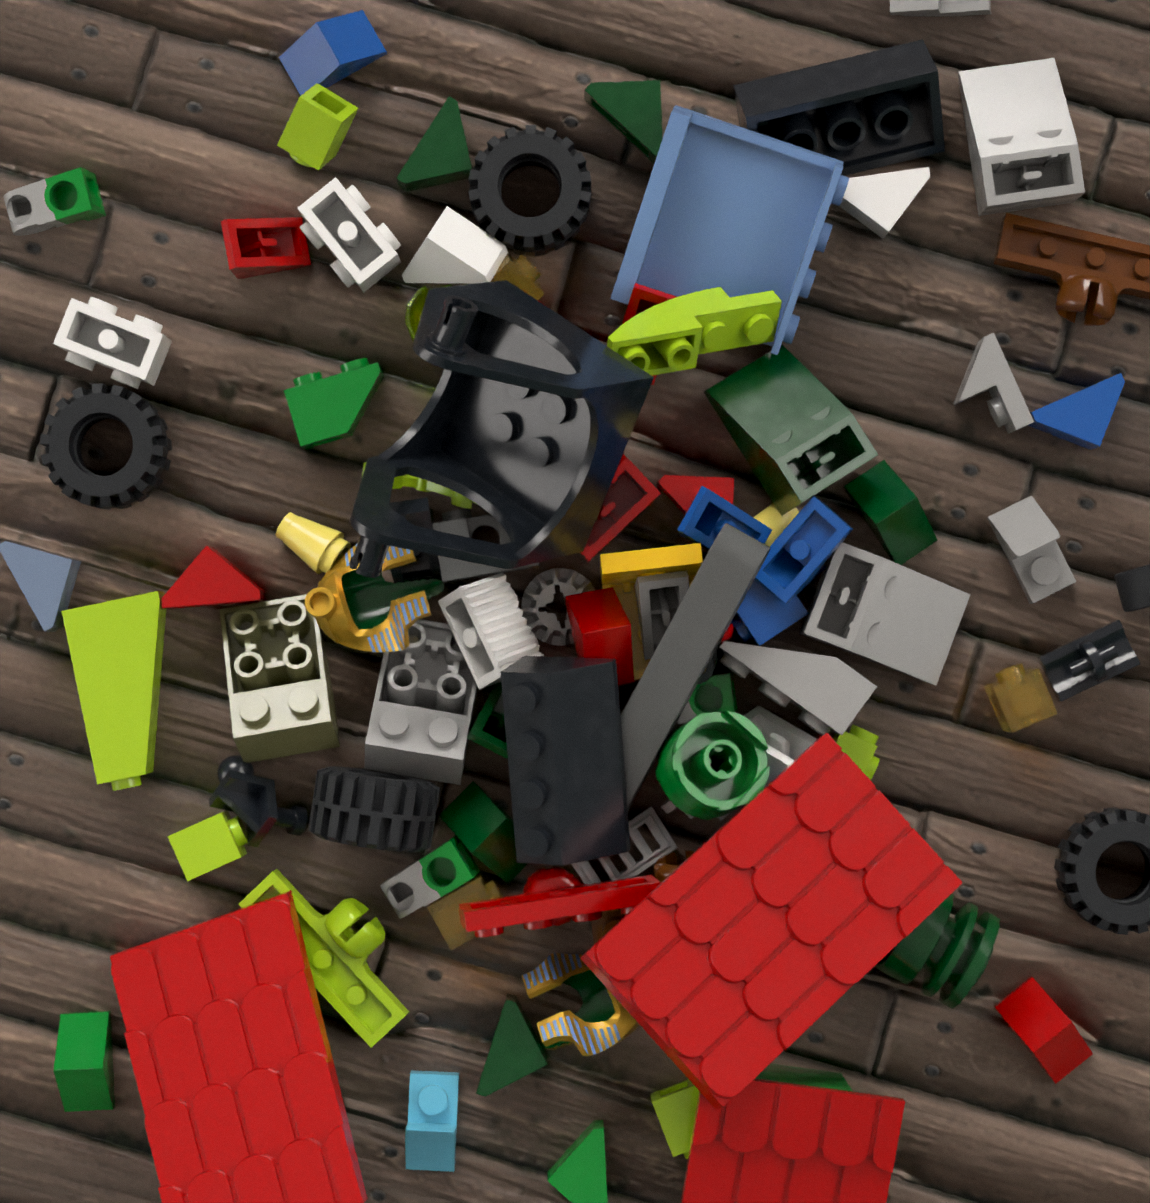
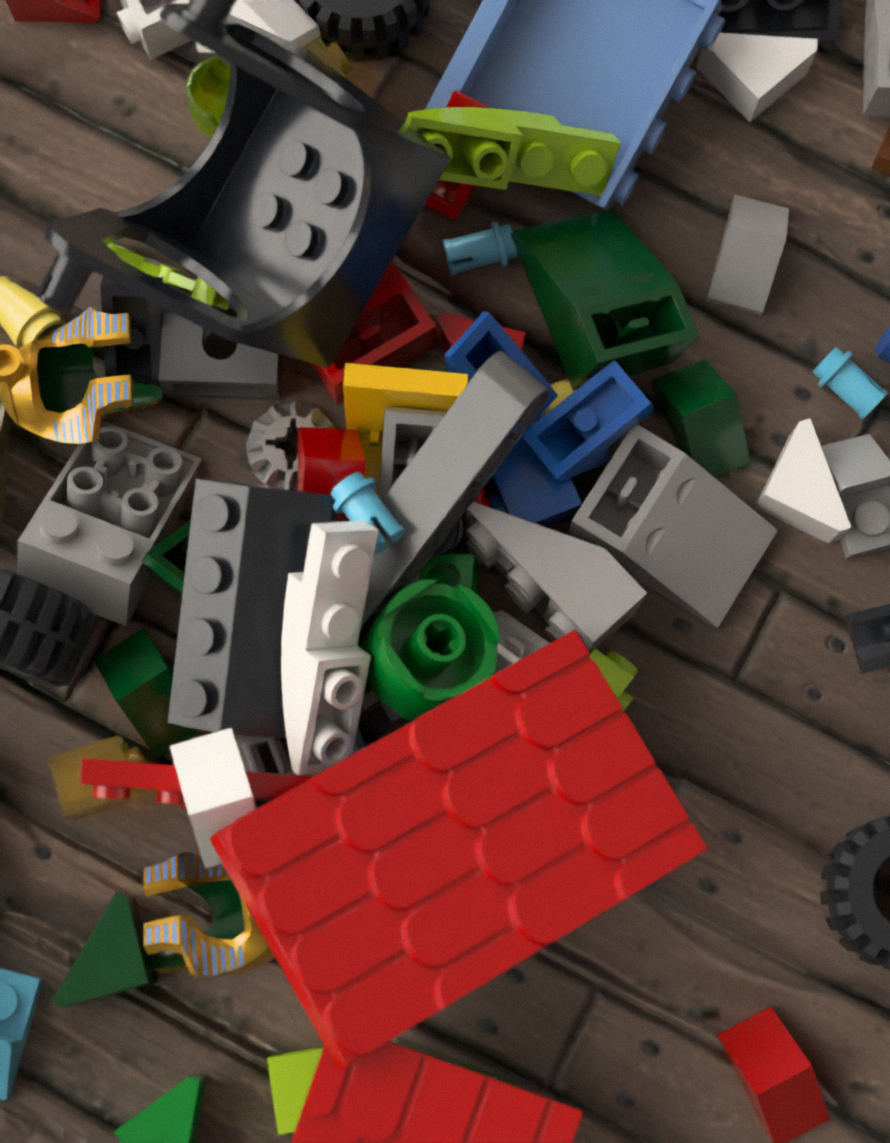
camera: 10 degrees right, 10 degrees down
green slope [284,358,384,450] -> none
leg [380,835,480,919] -> none
white brick [438,572,544,690] -> none
dark green wheel [876,893,1000,1009] -> none
light grey slope [954,333,1034,434] -> none
clear yellow brick [984,663,1058,733] -> none
none -> white slope [170,728,256,869]
none -> white slope [281,521,378,775]
none -> medium azure pin [331,472,406,555]
none -> medium azure pin [442,221,517,276]
none -> light grey slope [706,194,789,316]
none -> white slope [755,418,852,544]
none -> medium azure pin [812,347,888,420]

